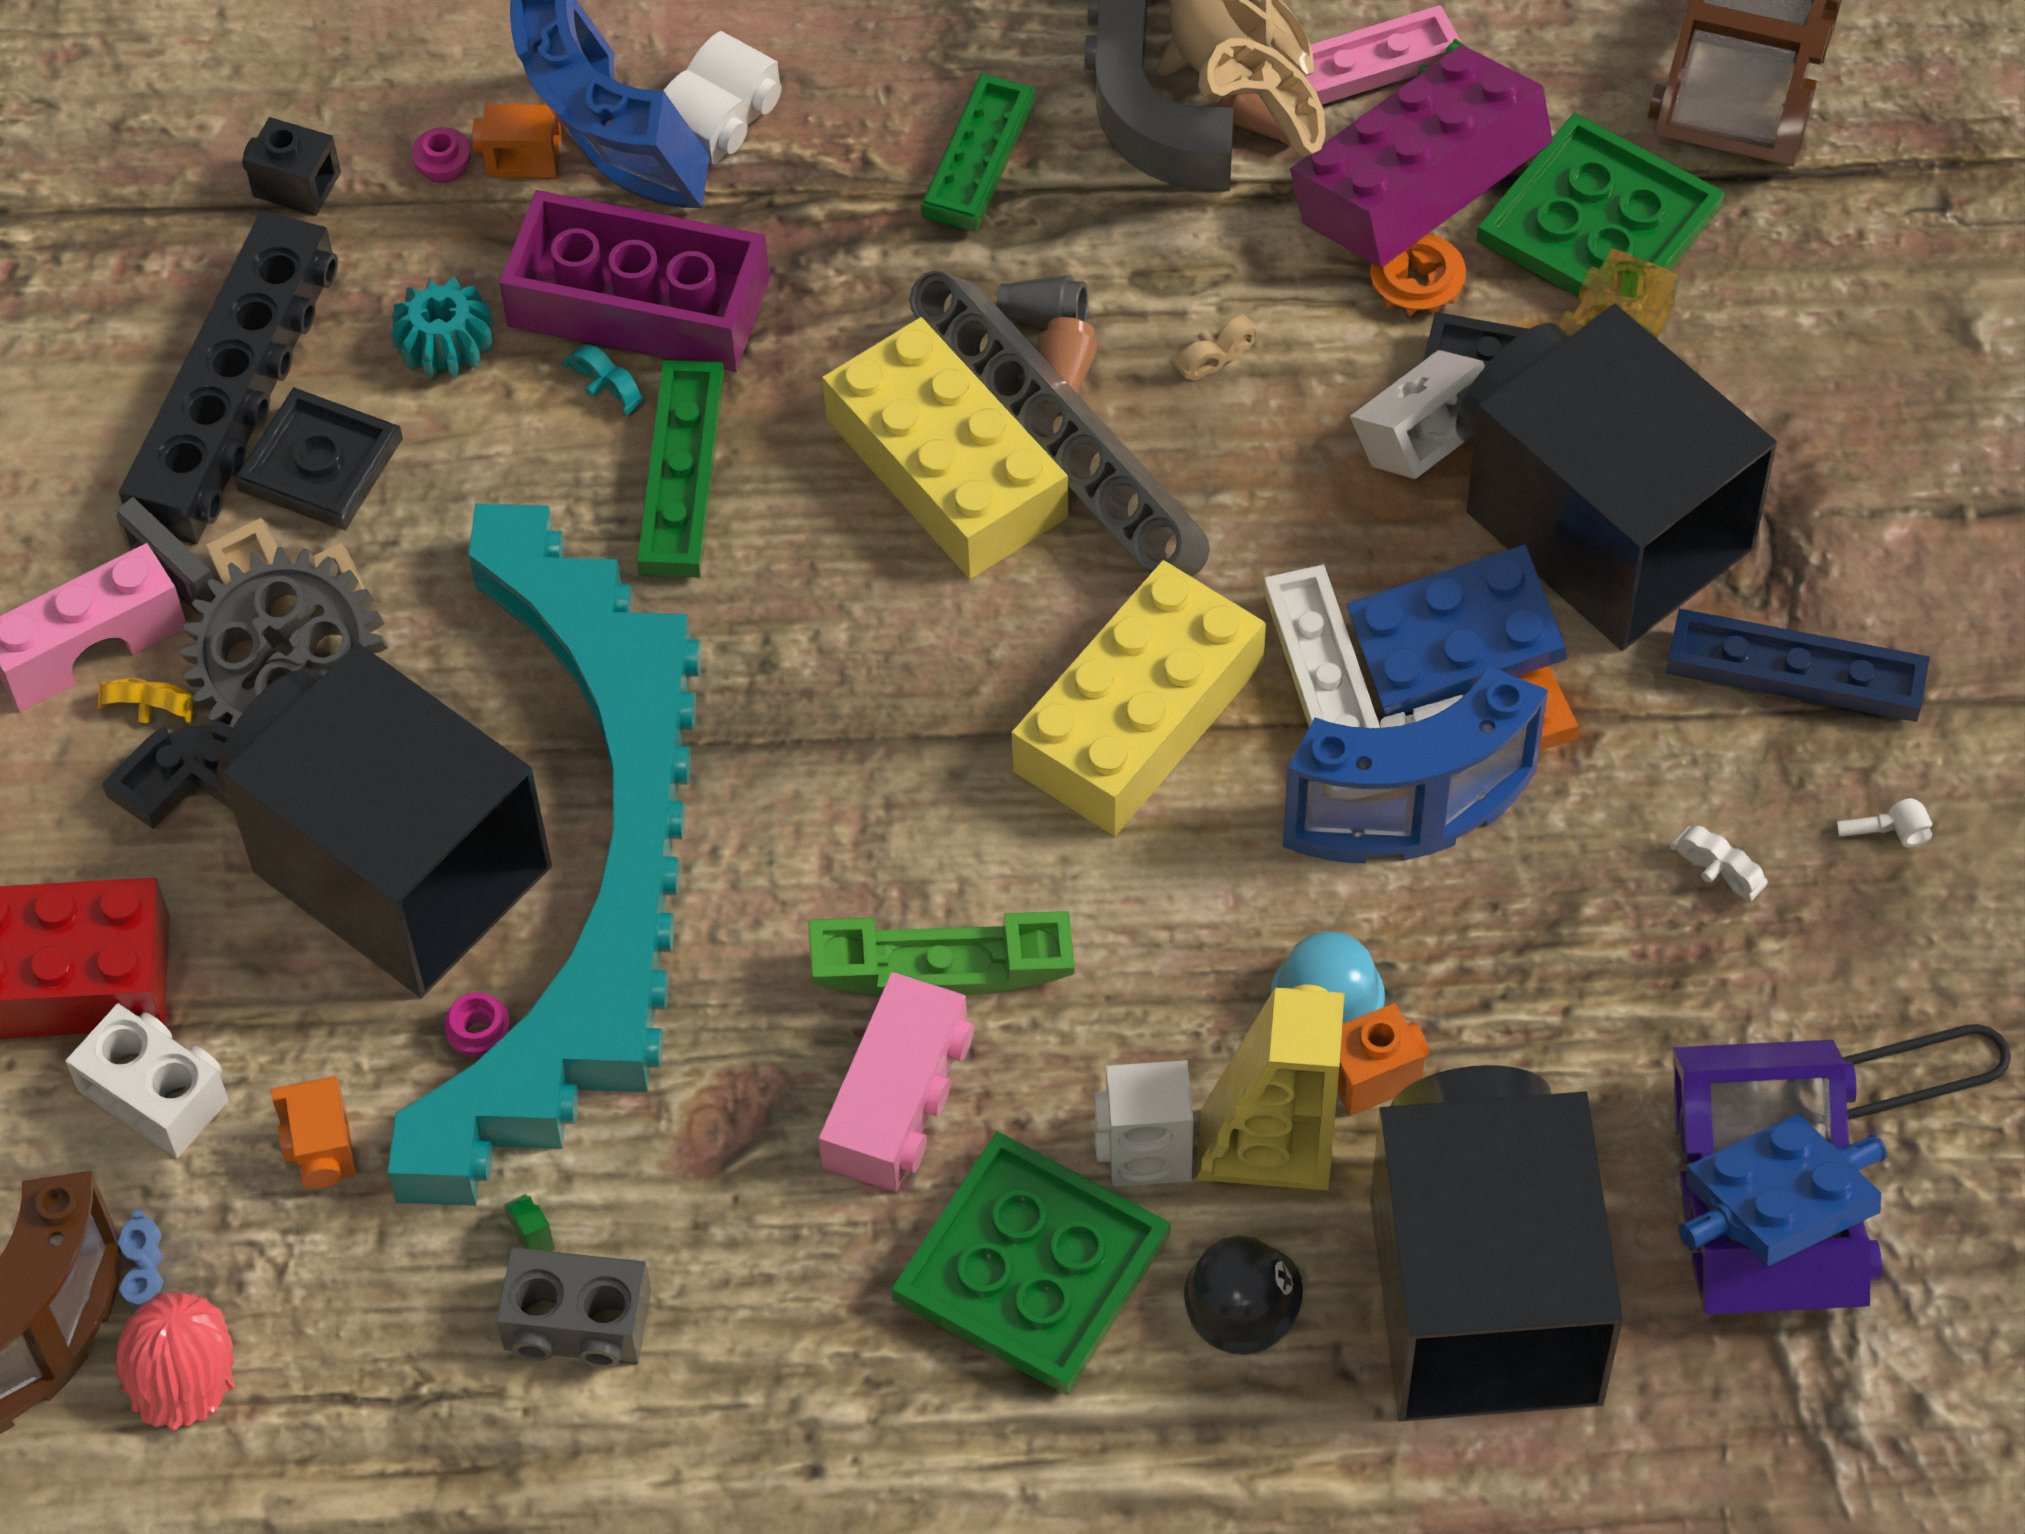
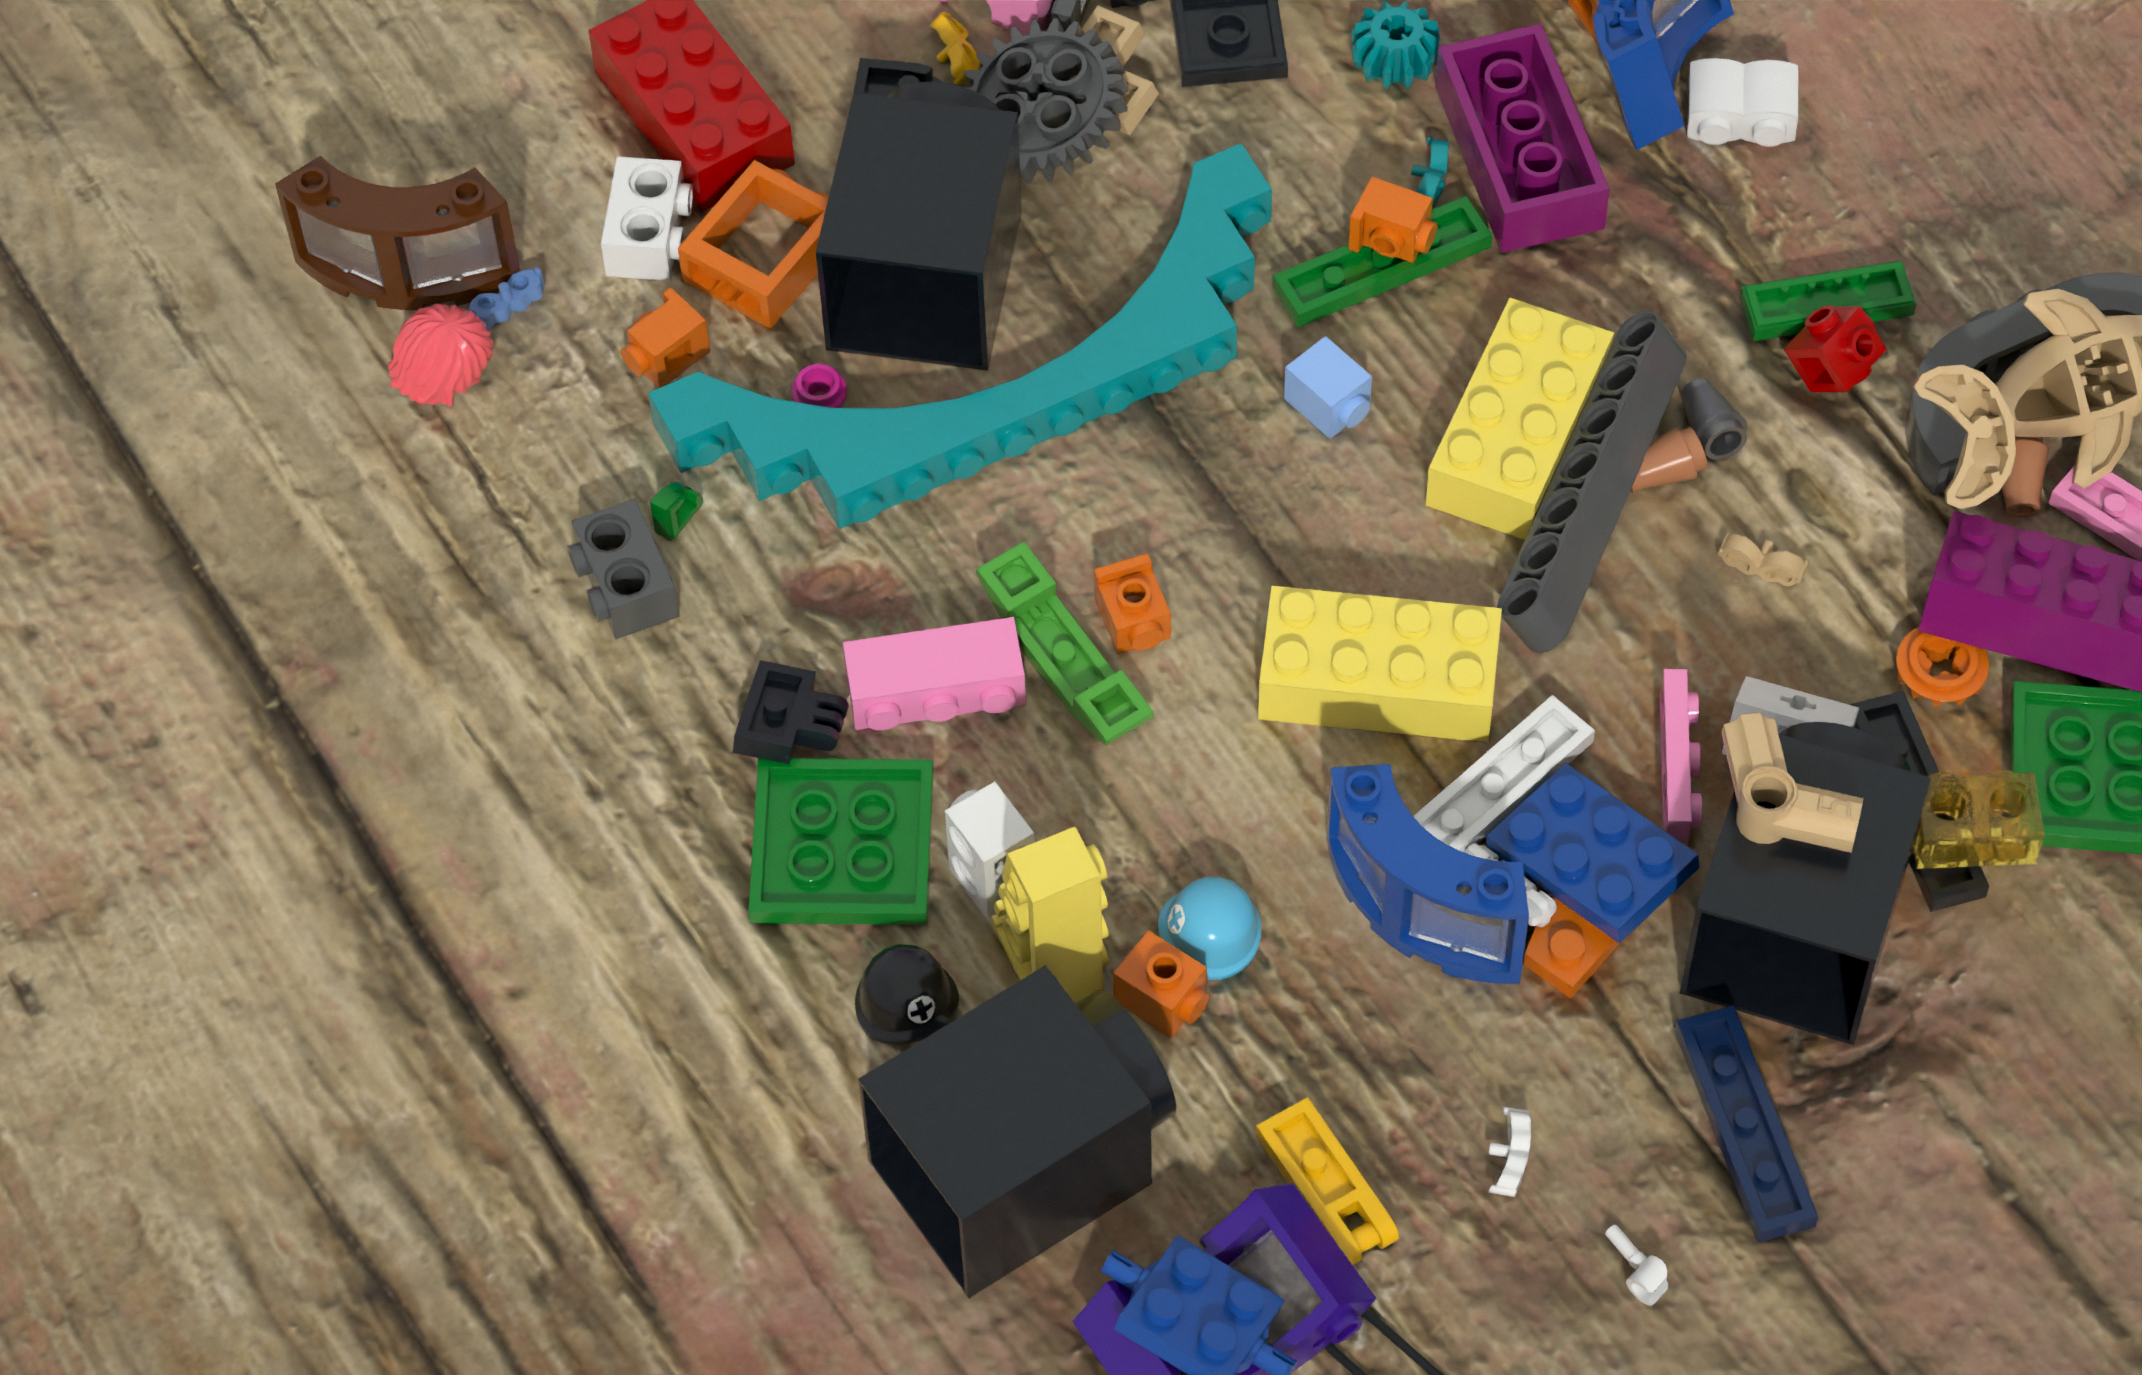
camera: 60 degrees right, 0 degrees up
none -> orange window [678,160,829,329]
none -> black hinge [733,660,849,764]
none -> orange brick [1094,553,1171,654]
none -> yellow plate [1256,1097,1399,1265]
none -> light blue brick [1284,336,1372,439]
none -> orange brick [1348,176,1437,263]
none -> bright pink plate [1659,669,1702,847]
none -> tan piece [1722,712,1864,853]
none -> red brick [1784,305,1887,393]

